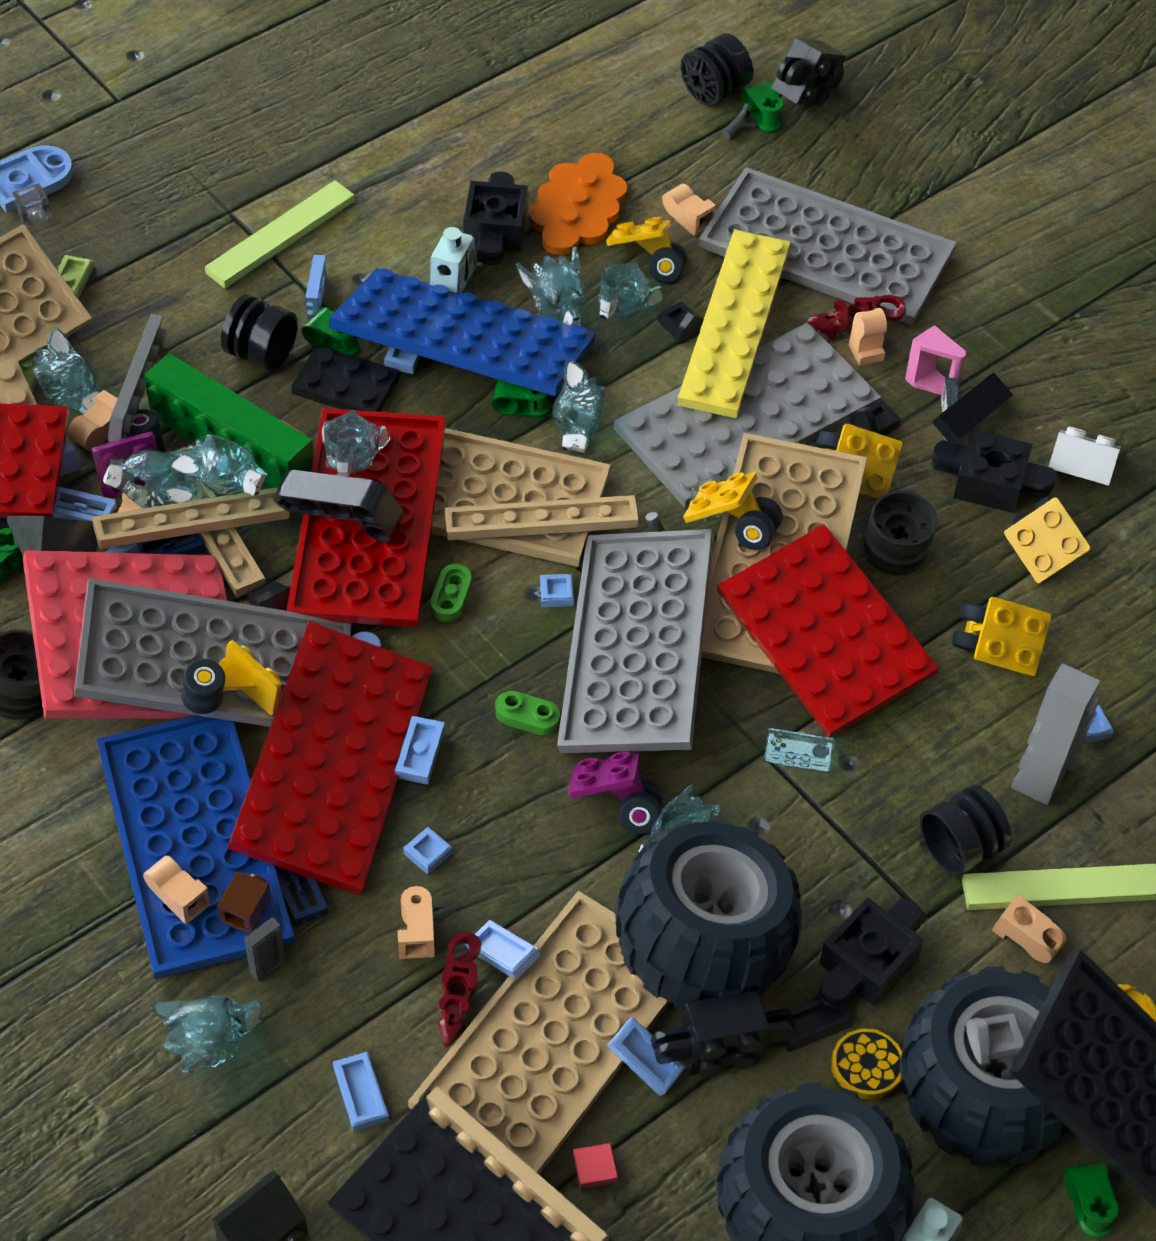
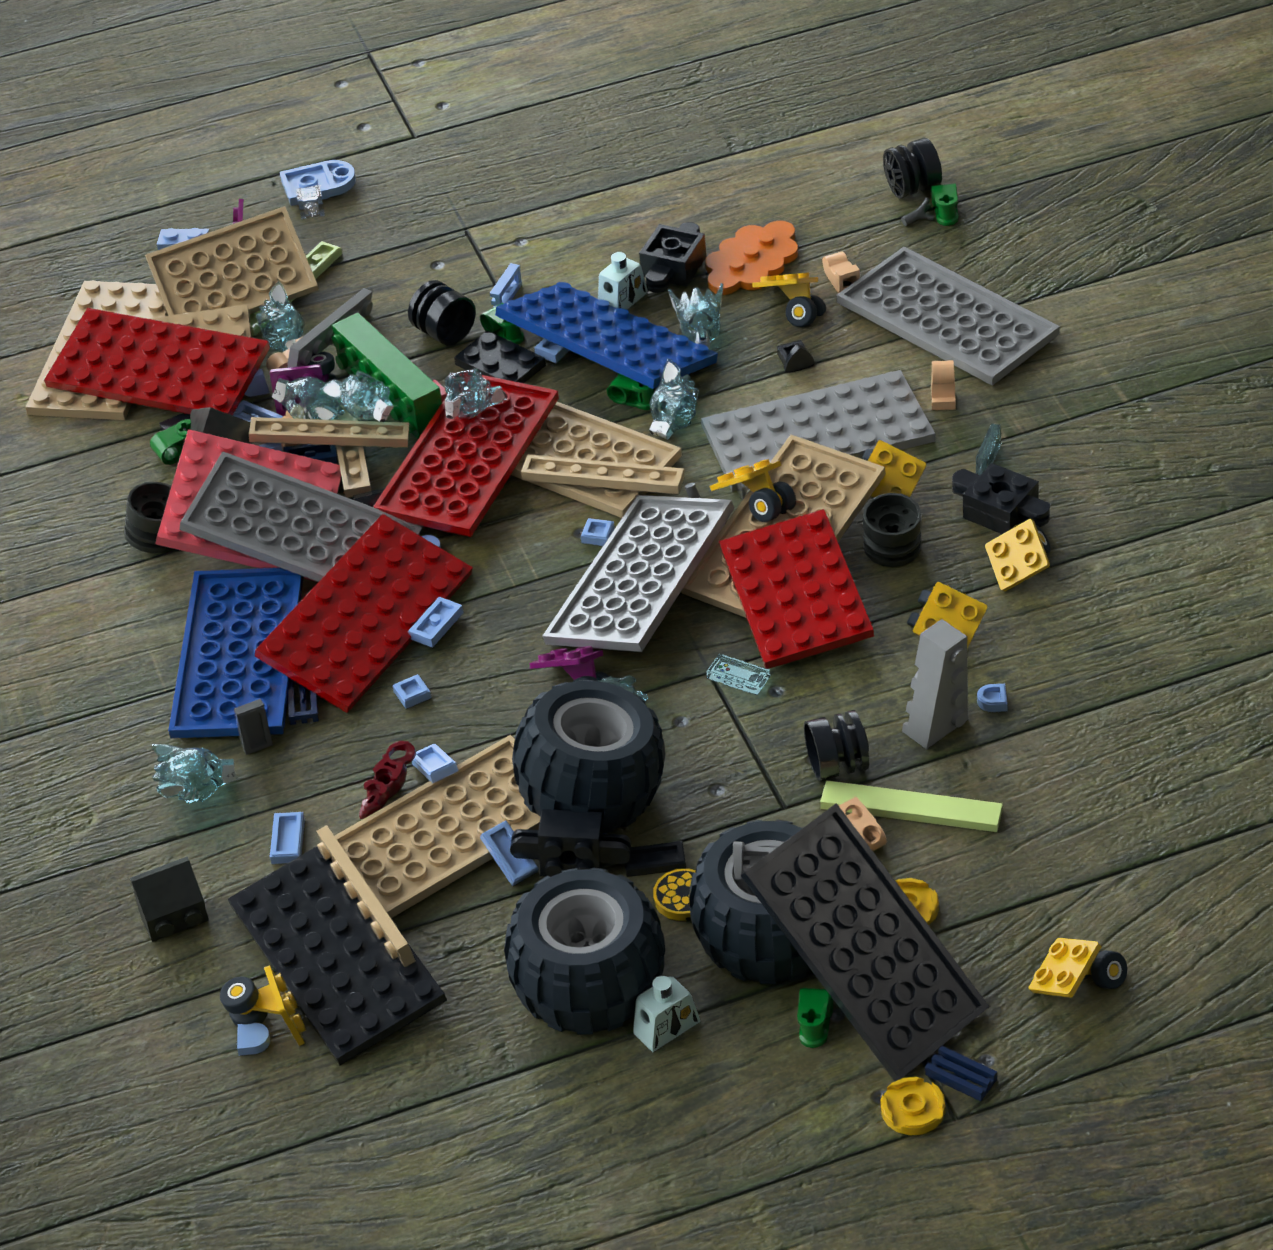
camera: 25 degrees right, 10 degrees down
light nougat leg [143,855,210,925] -> none
plate [181,640,282,716] -> none
yellowish green tile [205,180,355,288] -> none
reddish brown brick [217,871,272,934] -> none
black beam [273,470,404,542] -> none
light nougat leg [398,886,435,959] -> none
bright green plate [430,564,472,622] -> none
bright green plate [495,691,560,735] -> none
coral tile [573,1143,618,1189] -> none
clear light blue piece [598,262,665,320] -> none
light yellow plate [677,230,791,419] -> none
black brick [771,37,846,106] -> none
dark red animal [807,295,906,340] -> none
black brick [819,897,924,1010] -> none
black tile [850,400,901,435] -> none
bright pink tile [905,325,966,398] -> none
black tile [932,372,1013,445] -> none
white slope [1049,426,1121,486] -> none

